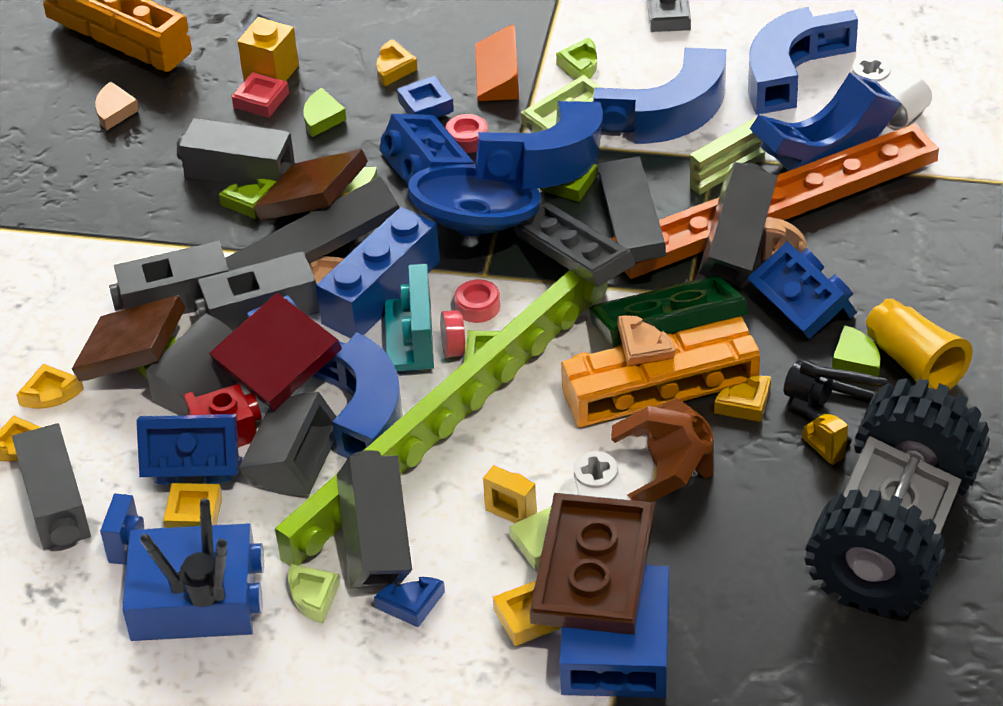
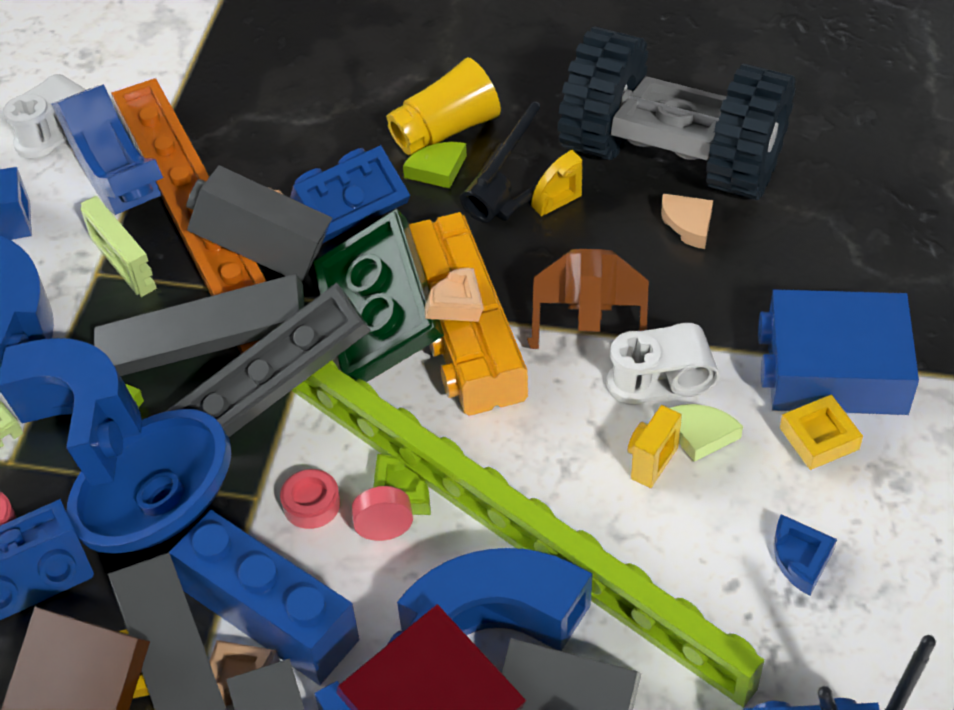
camera: 90 degrees left, 5 degrees up
yellowish green tile [288,564,340,623] -> none
dark grey brick [337,450,412,588] -> none
teal bracket [385,264,434,371] -> none
reddish brown tile [530,493,655,635] -> none
yellow tile [714,376,772,422] -> none
none -> light nougat tile [661,194,713,249]

